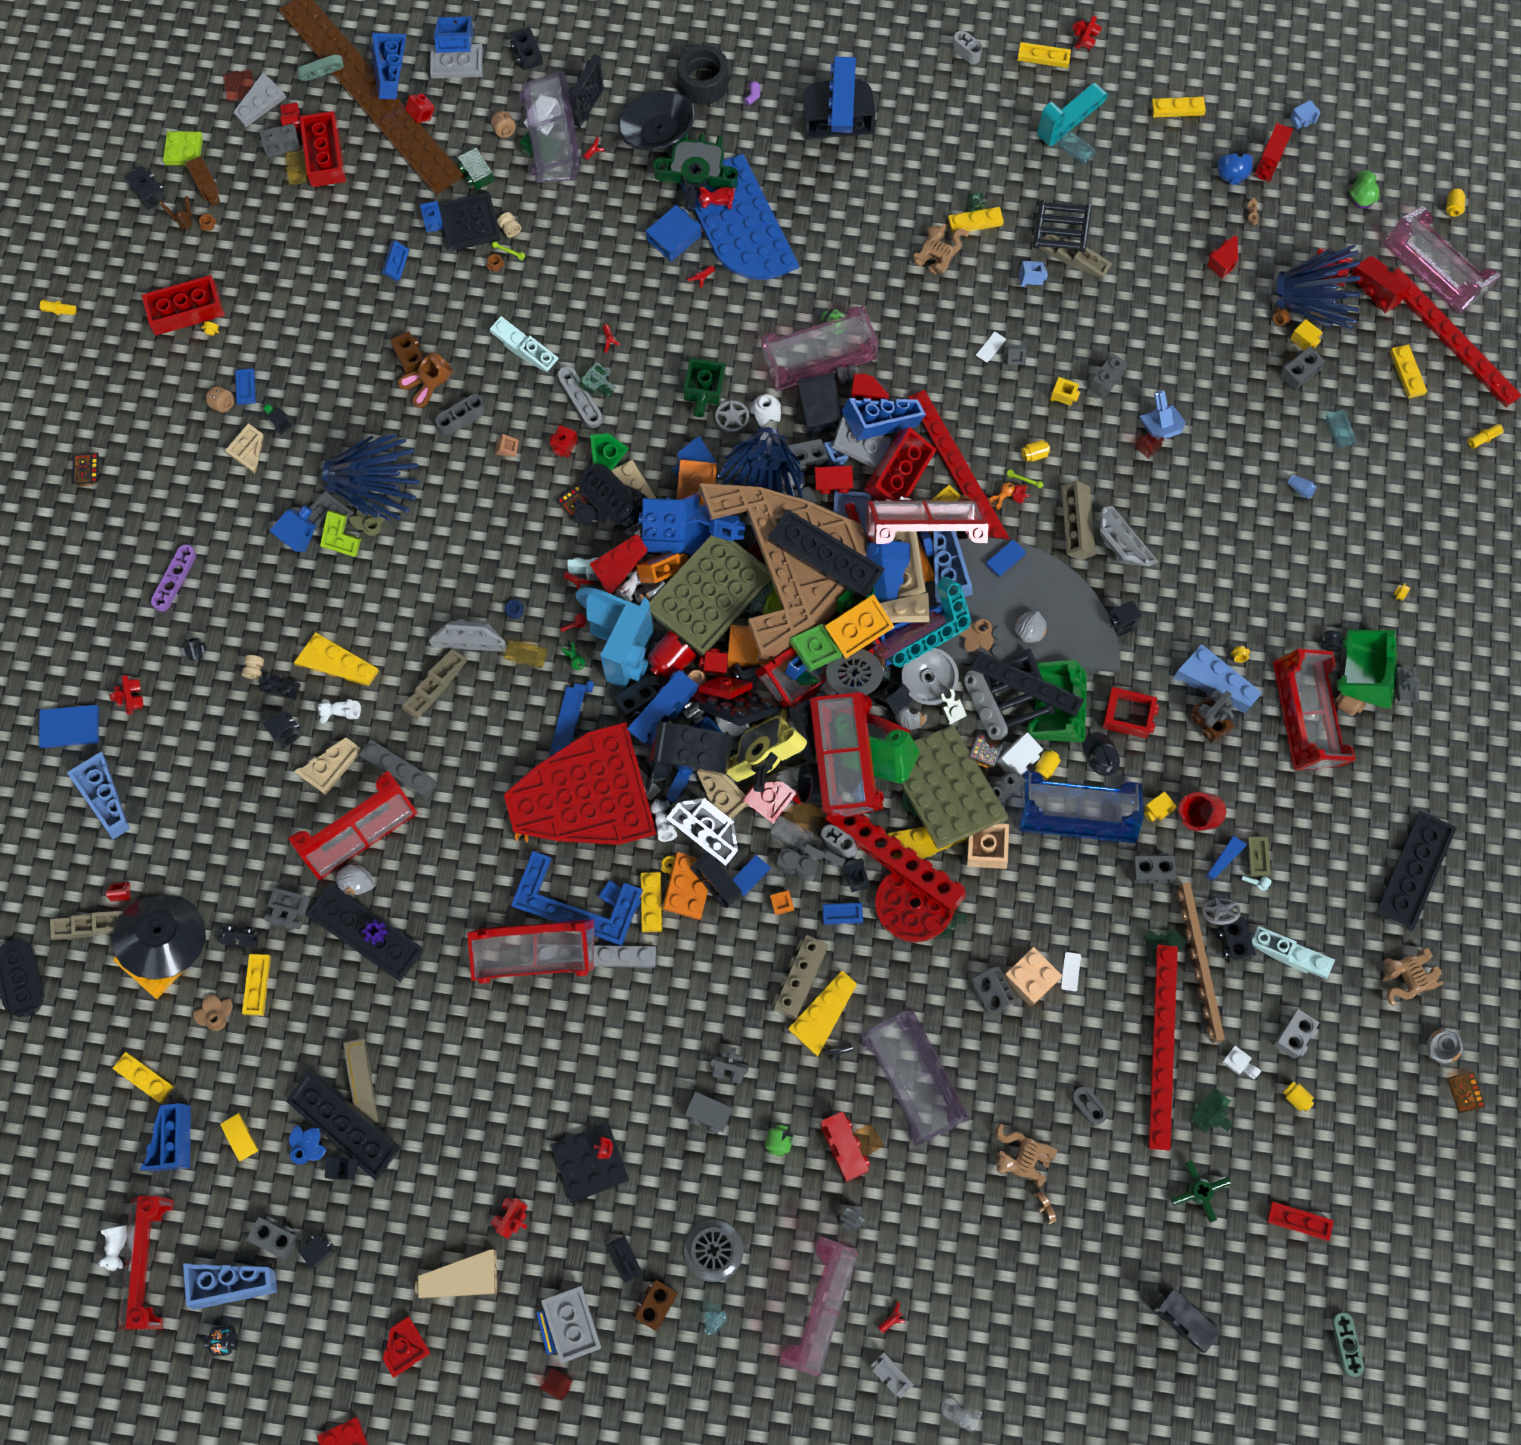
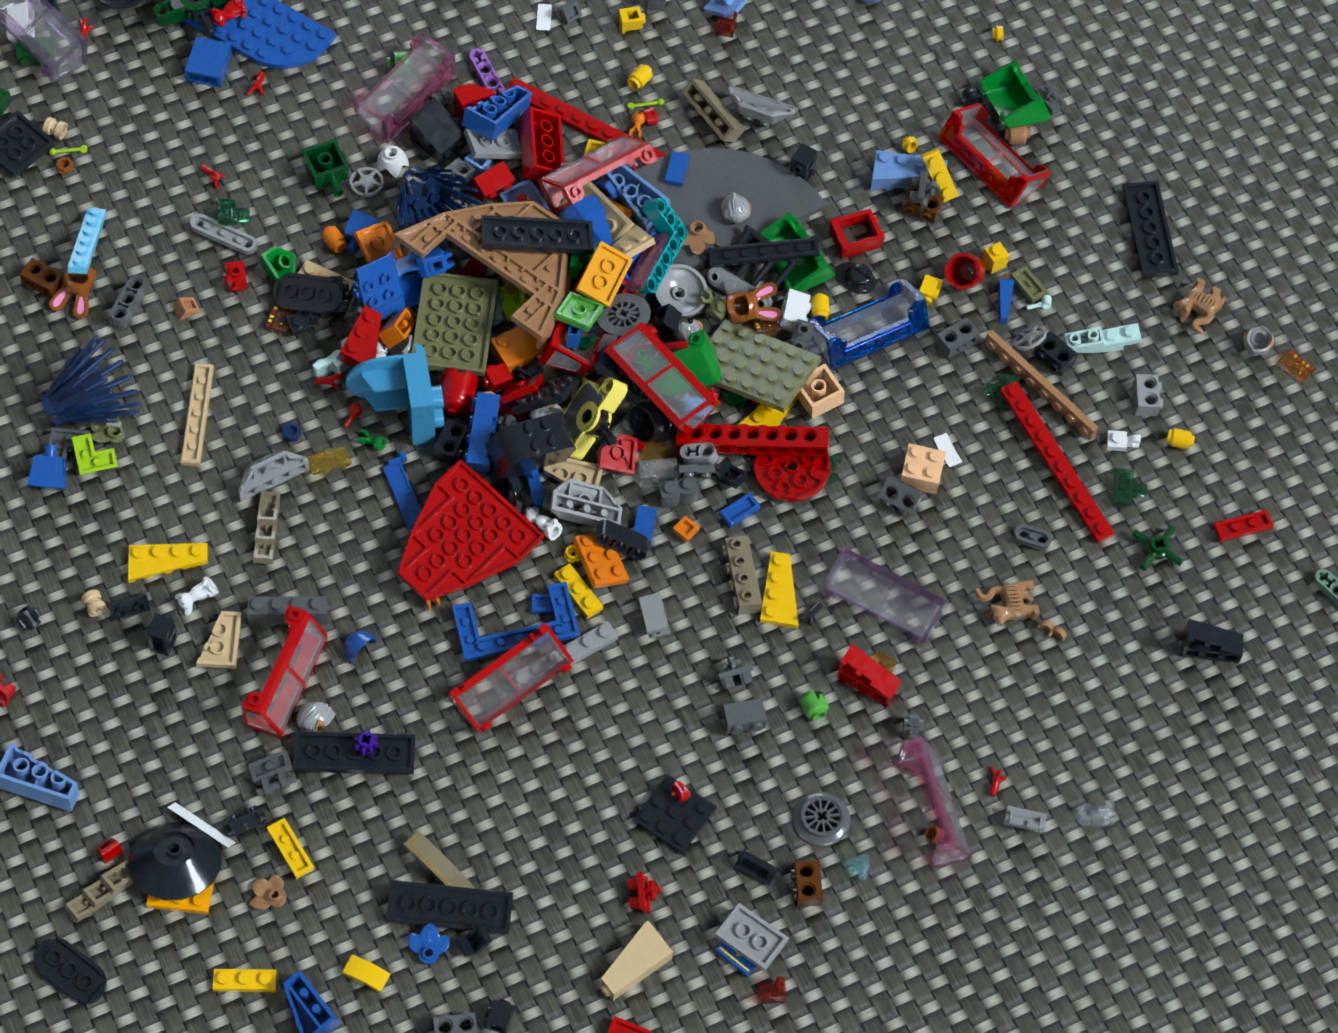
camera: 40 degrees left, 10 degrees down
light aqua slope [490,316,559,372] -> none
none -> medium azure plate [68,207,106,274]
none -> white sticker [168,802,236,848]
none -> tan tile [181,363,214,467]
none -> orange brick [321,226,347,253]
none -> blue helmet [343,631,377,664]
none -> medium lavender beam [469,48,505,96]
none -> light grey hinge [639,592,671,638]
none -> dark orange piece [726,282,782,324]
none -> yellow plate [922,148,958,203]
none -> dark orange plate [925,825,944,845]
none -> yellow brick [982,242,1010,274]

